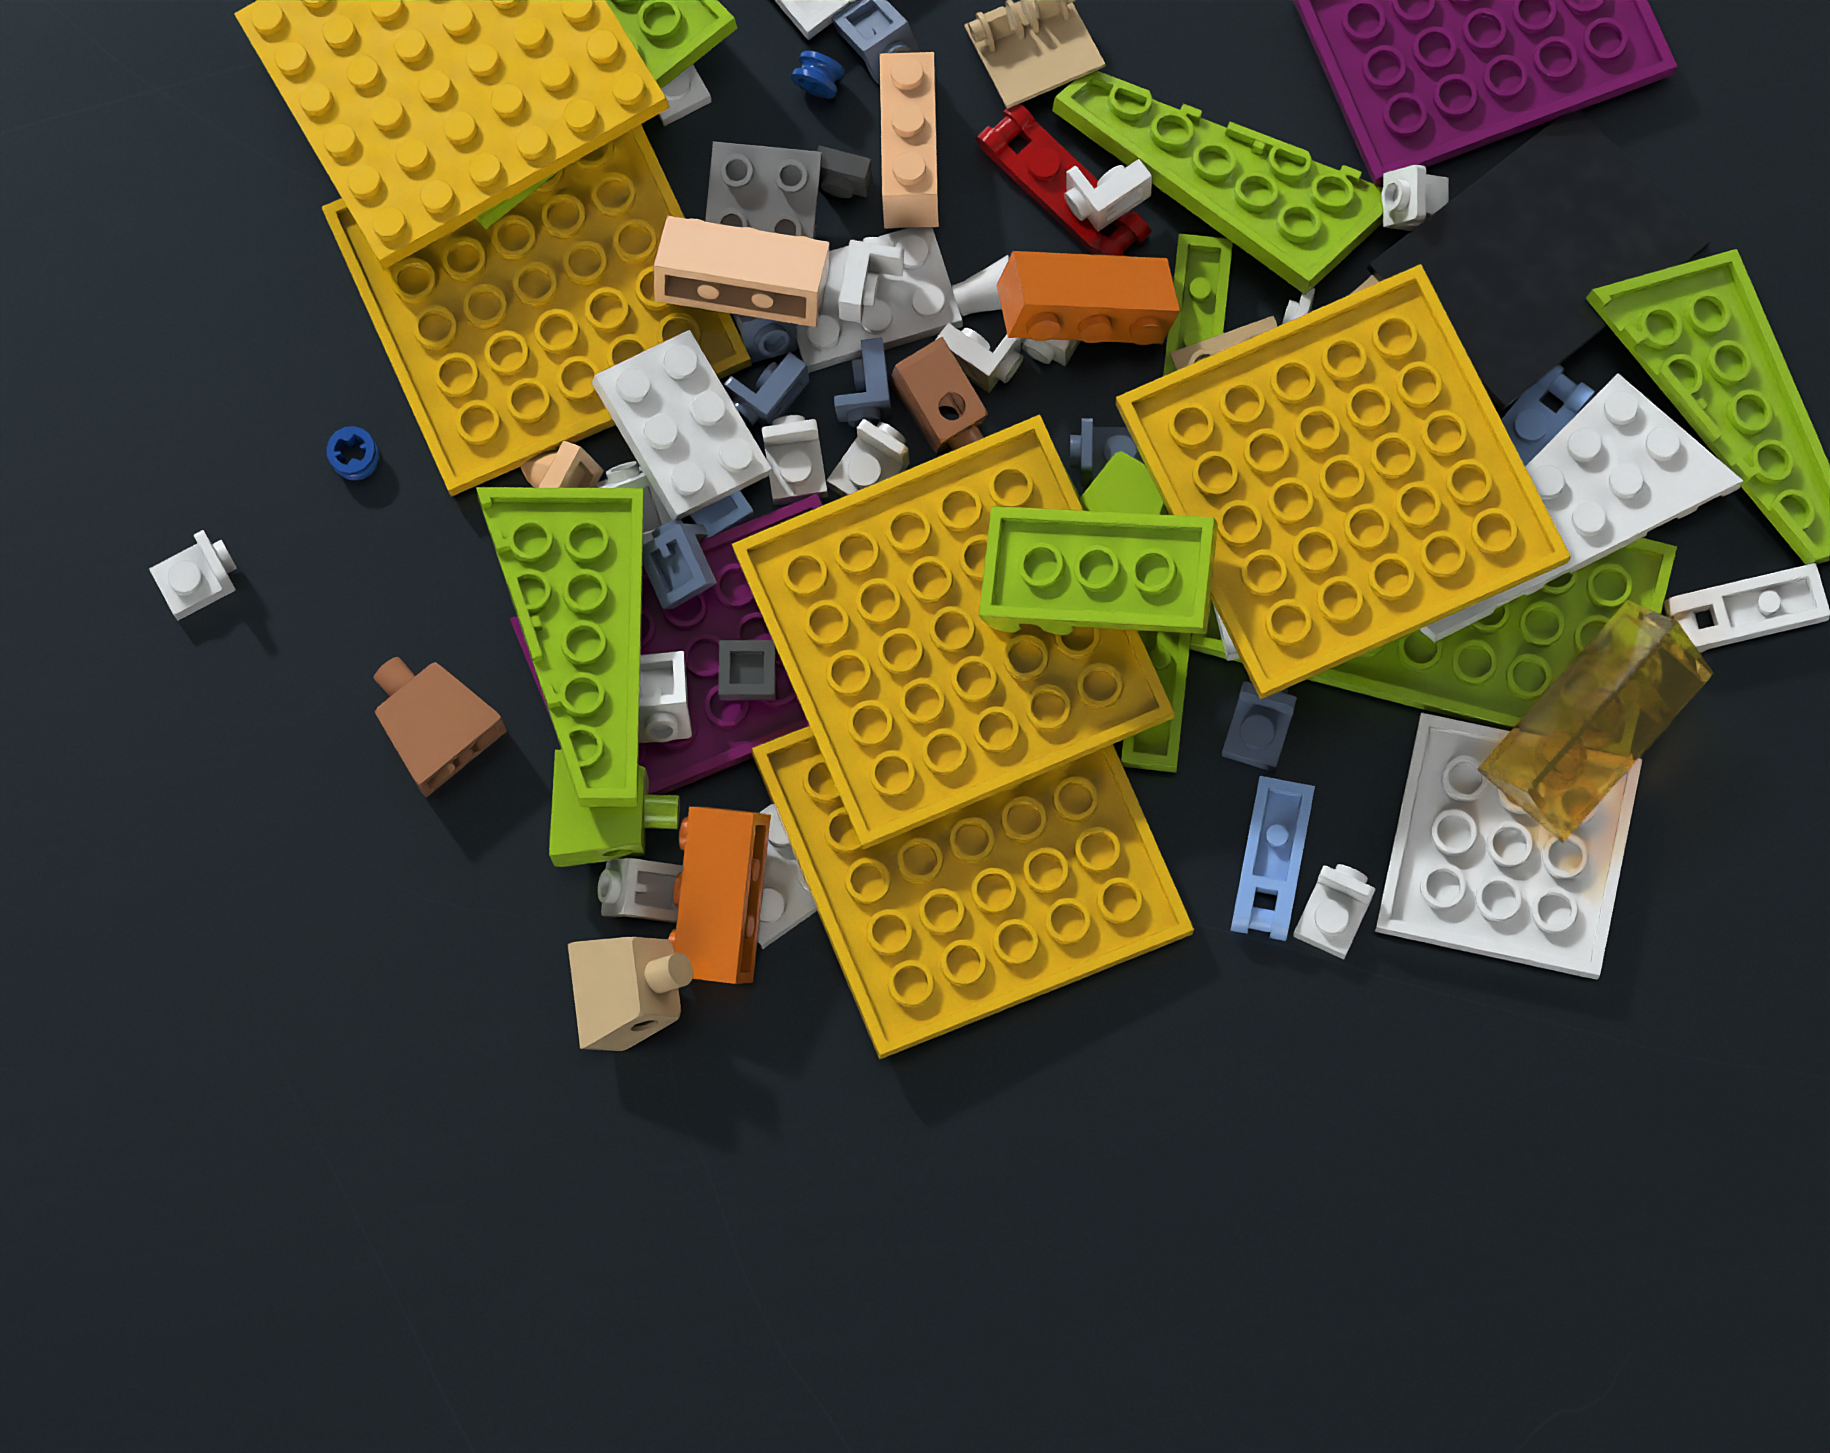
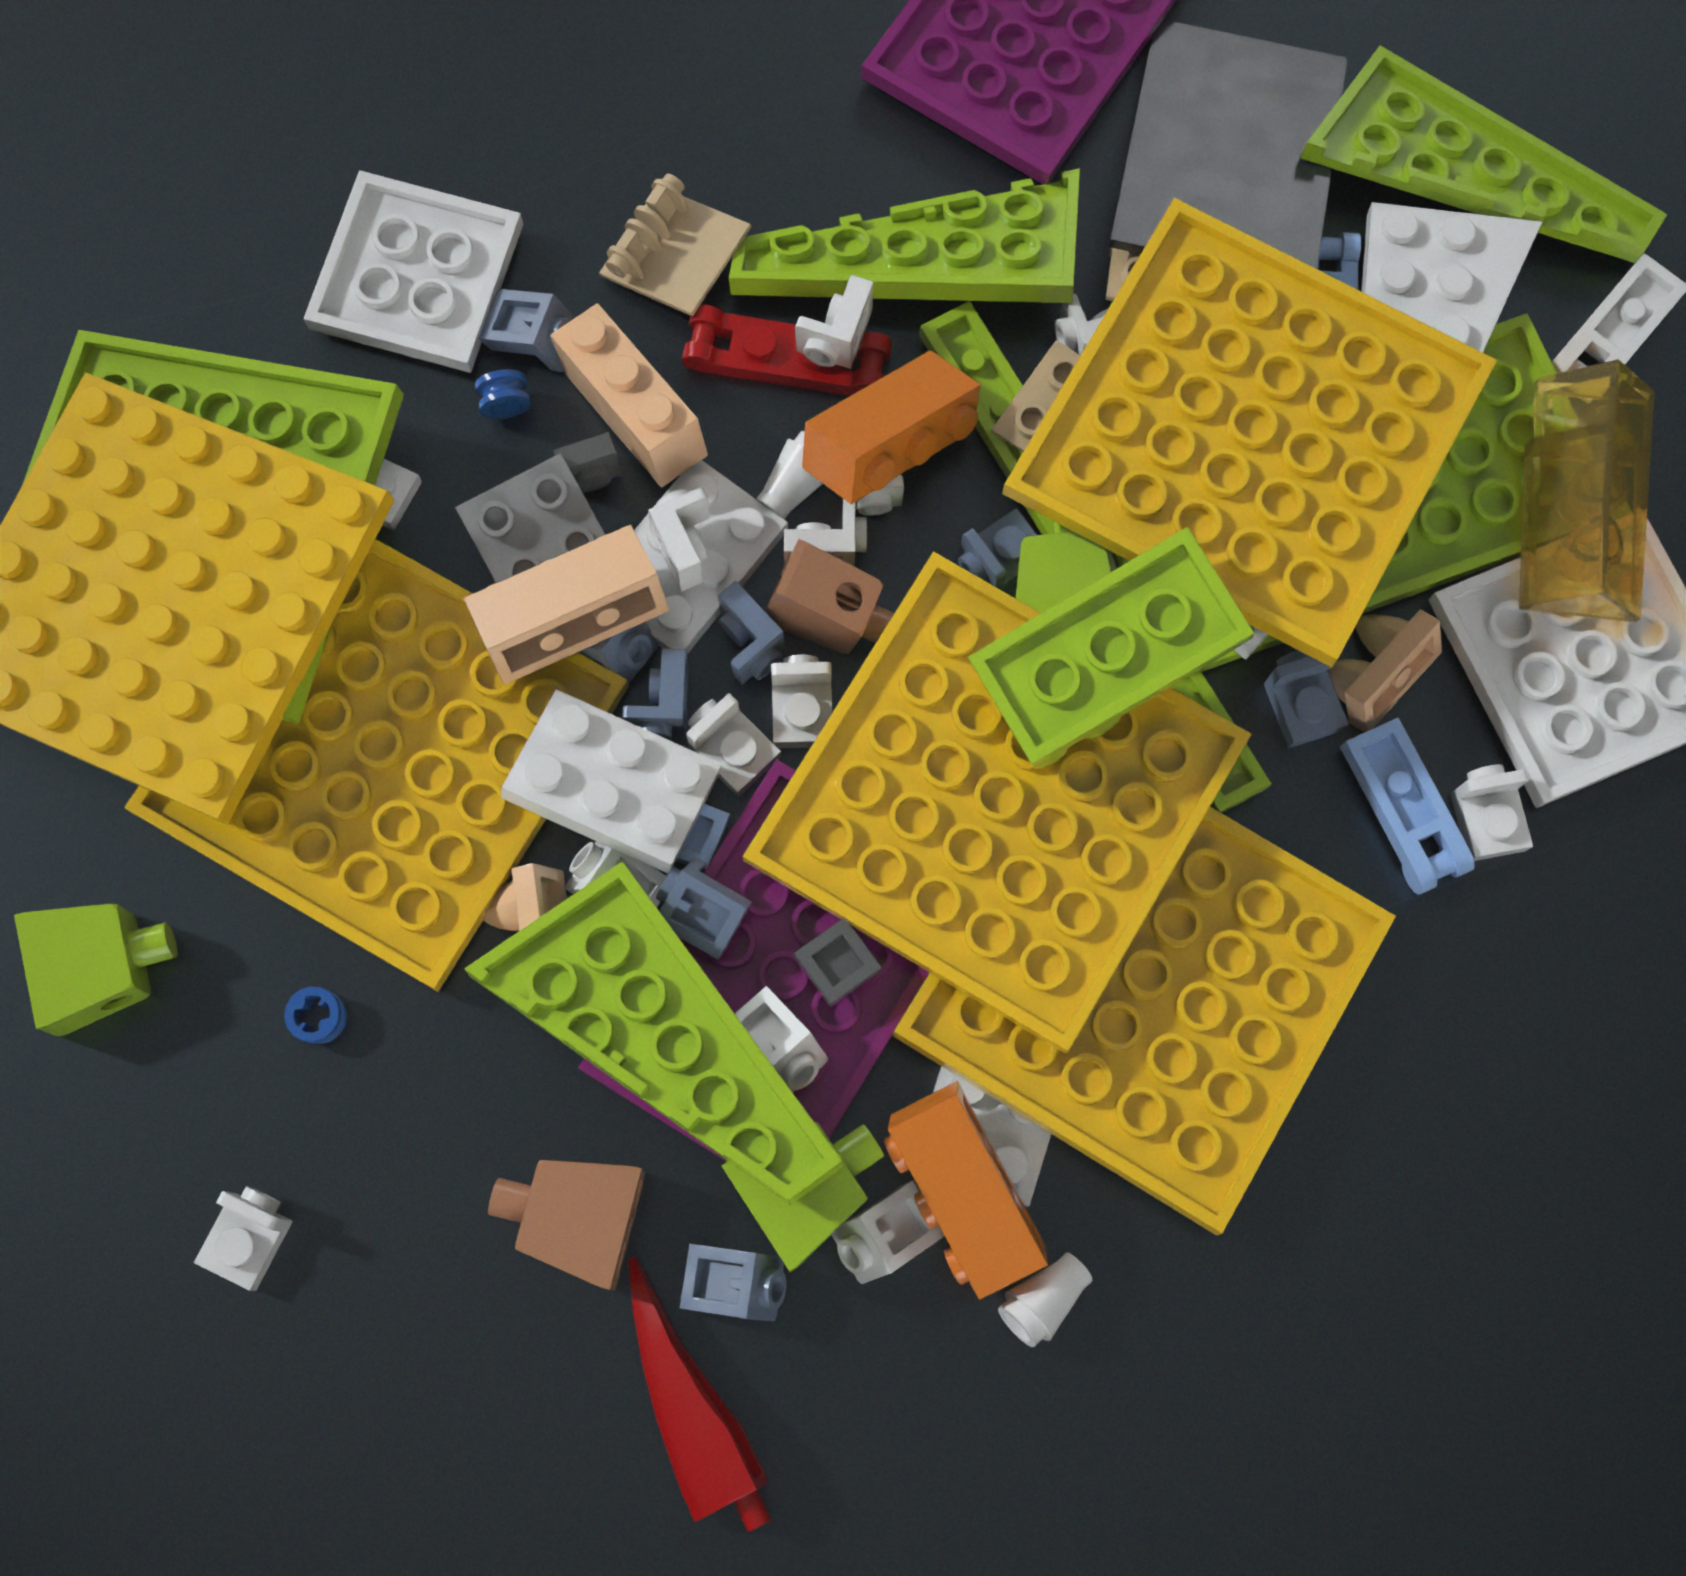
camera: 45 degrees left, 0 degrees up
tan torso [568,937,693,1051] -> none
white bracket [1381,165,1449,231] -> none
none -> lime torso [14,904,177,1037]
none -> red piece [628,1256,772,1532]
none -> sand blue bracket [680,1244,787,1321]
none -> white cone [998,1252,1093,1347]
none -> light nougat tile [1328,609,1442,733]

